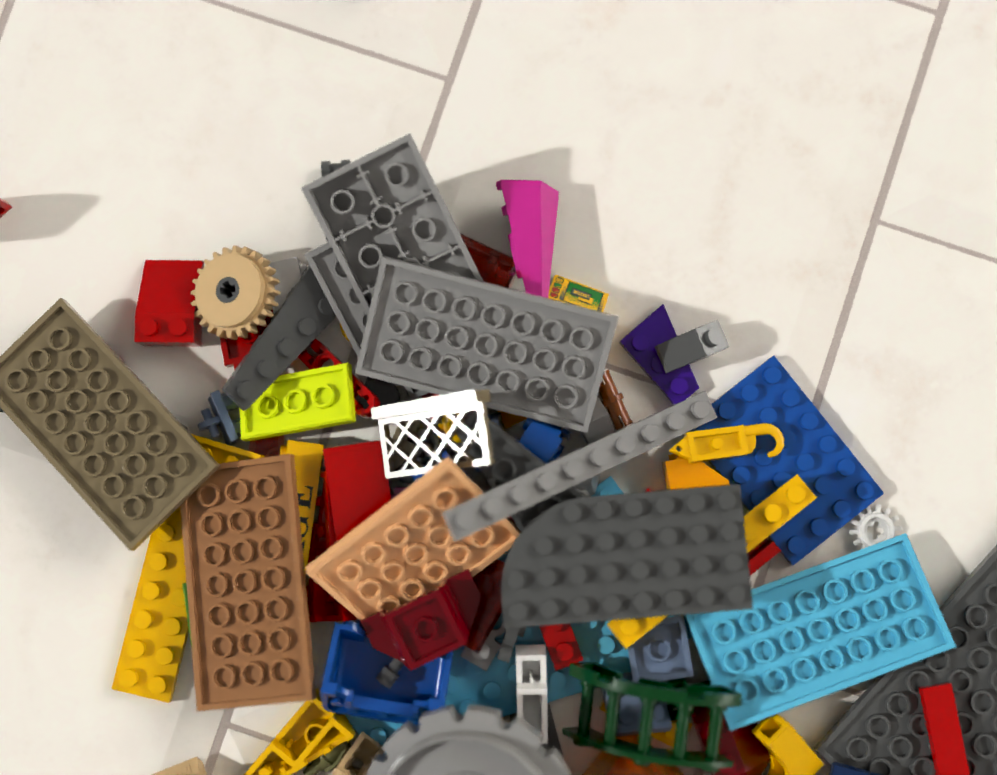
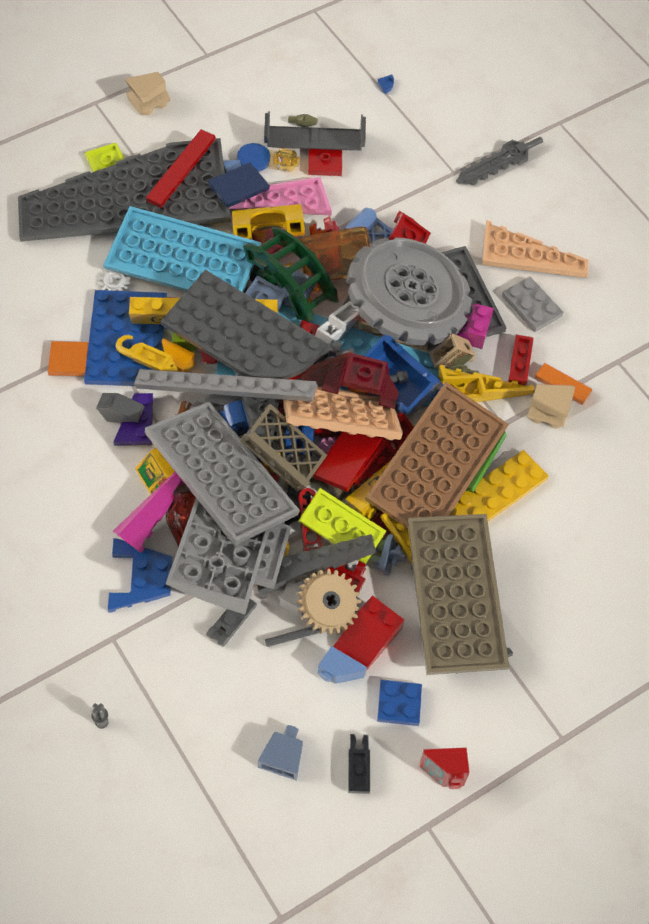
camera: 145 degrees left, 25 degrees down
none -> orange tile [48,341,88,376]
none -> blue wing [108,538,173,613]
none -> sand blue torso [258,725,303,781]
none -> dark grey bar [265,626,326,647]
none -> medium blue slope [318,646,367,684]
none -> black hinge [348,734,370,794]
none -> blue plate [377,680,422,726]

